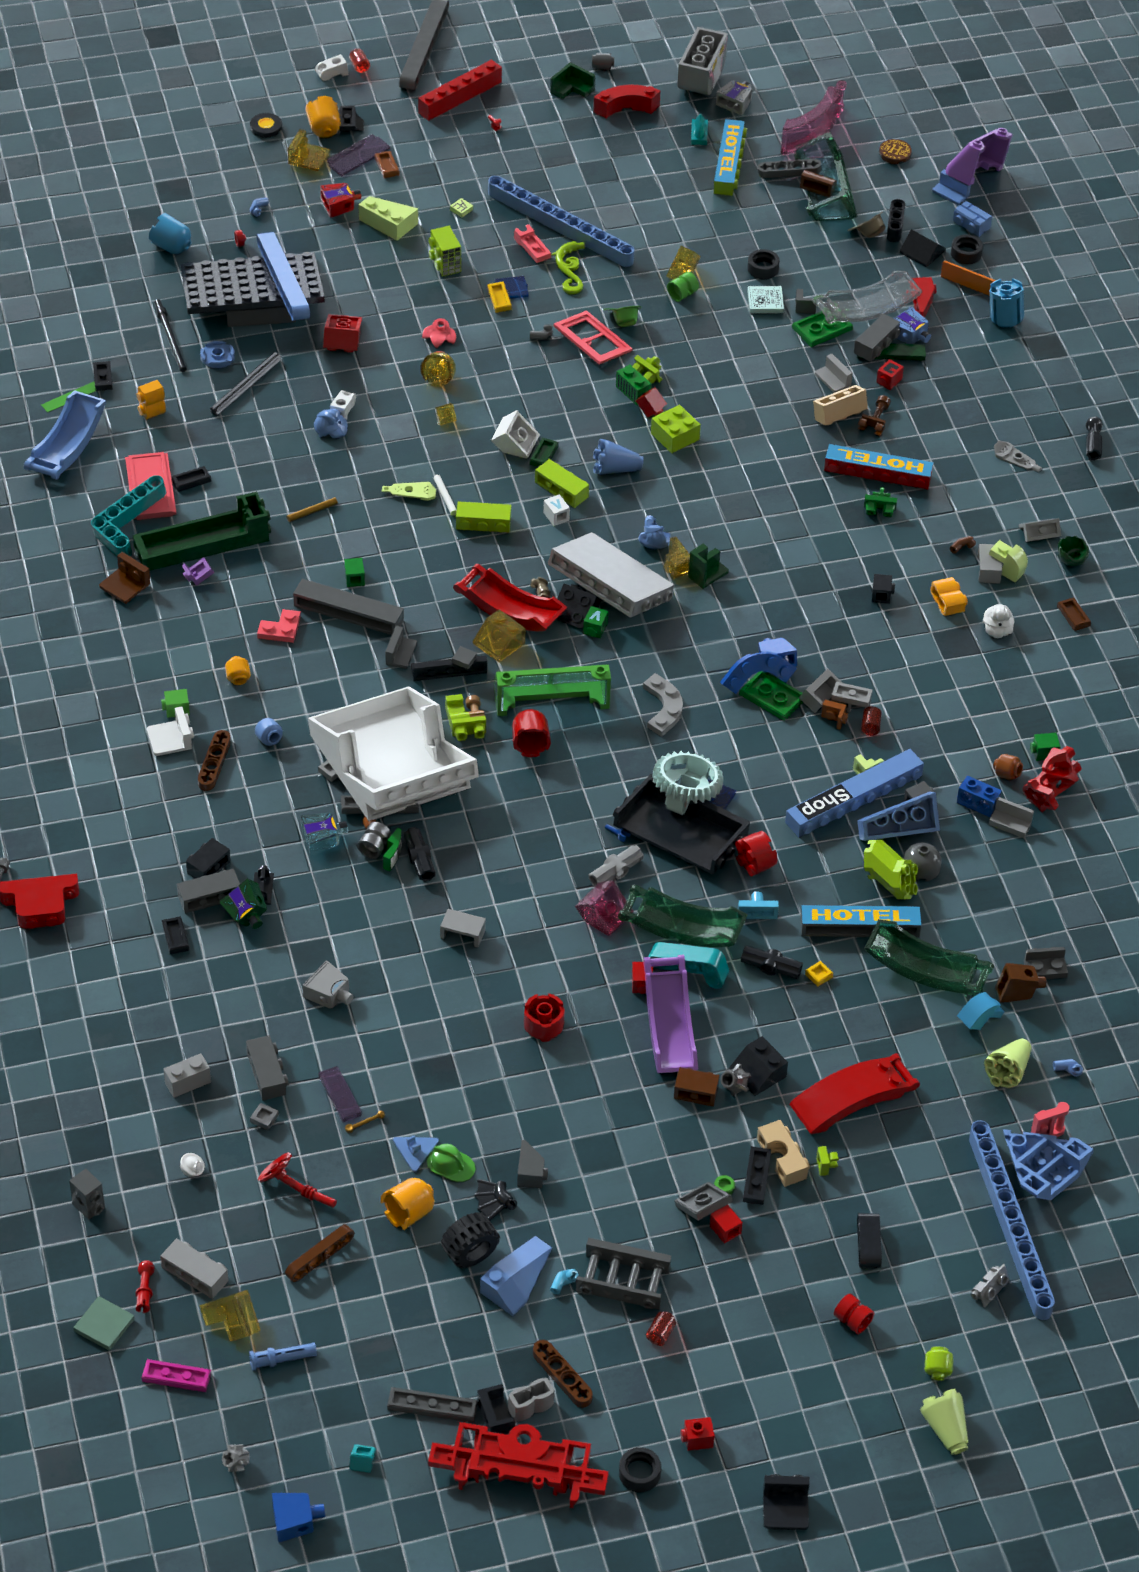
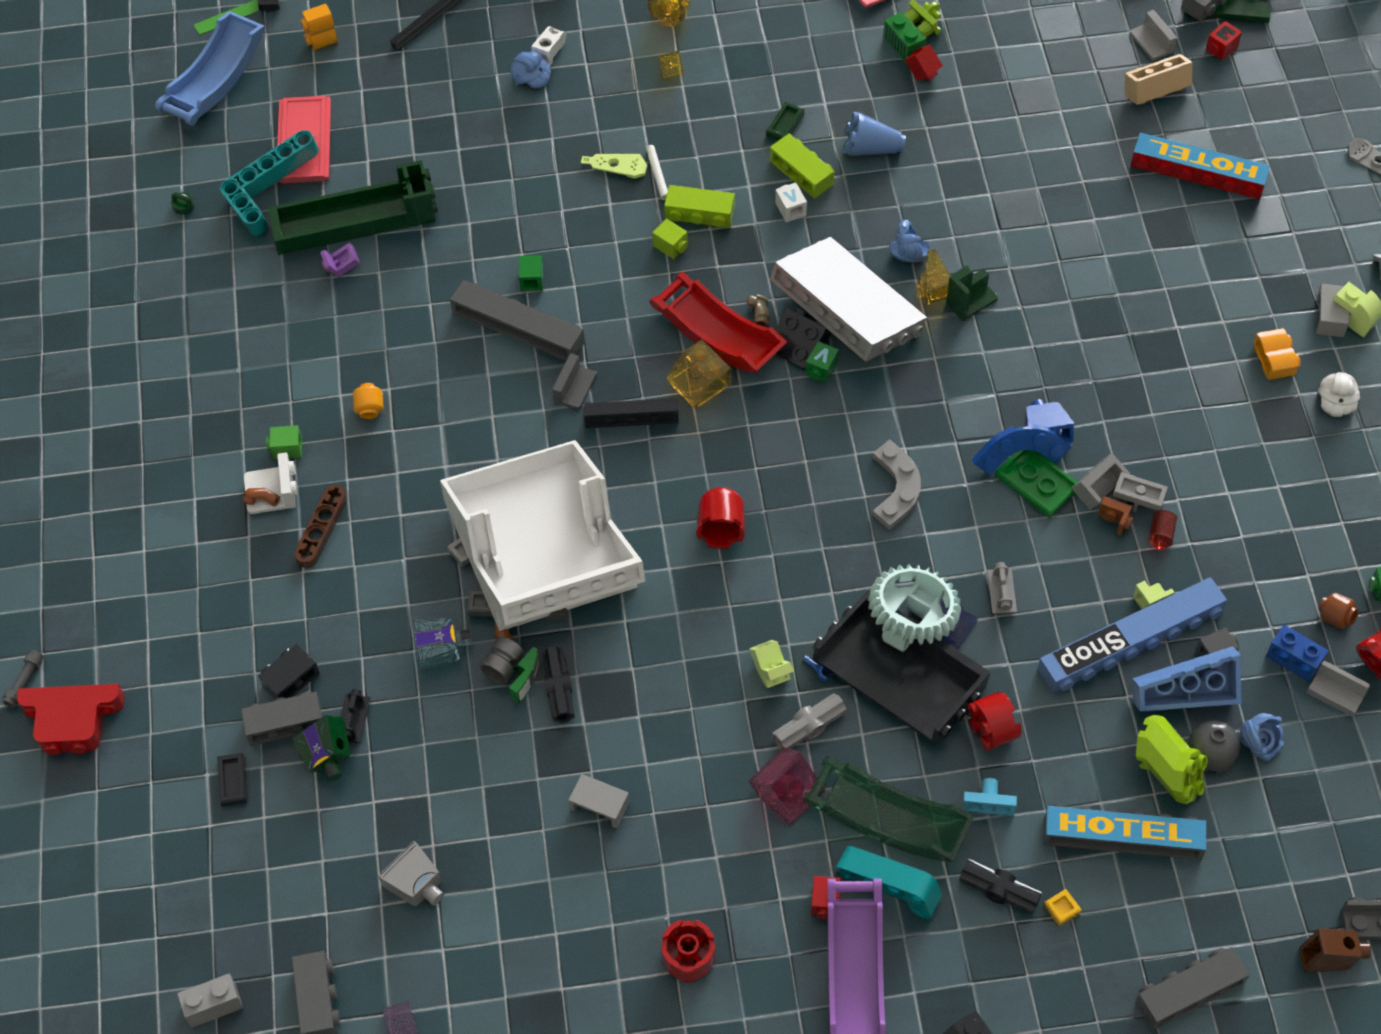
camera: 10 degrees right, 10 degrees up
reddish brown bracket [99,552,151,604] -> none
black tile [171,466,211,492] -> none
medium blue head [255,718,283,746] -> none
coral plate [257,609,301,643] -> none
pearl gold bar [287,497,338,522] -> none
lime hips [445,694,486,741] -> none
dark grey tile [452,646,477,669] -> none
white slope [491,411,540,458] -> none
bright green windscreen [494,665,611,716] -> none
lime brick [651,405,701,453] -> none
reddish brown bar [858,395,891,436] -> none
green hips [864,487,897,517] -> none
clear green windscreen [865,919,994,997] -> none
black brick [871,574,895,604] -> none
reddish brown arm [949,536,976,554] -> none
dark azure brick [957,992,1005,1030] -> none
none -> dark green tile [171,192,195,215]
none -> dark orange arm [243,487,281,507]
none -> lime brick [652,218,688,259]
none -> yellowish green brick [749,640,794,688]
none -> light grey hinge [987,562,1017,614]
none -> dark grey brick [1135,947,1250,1030]
none -> medium blue hair [1240,713,1284,761]

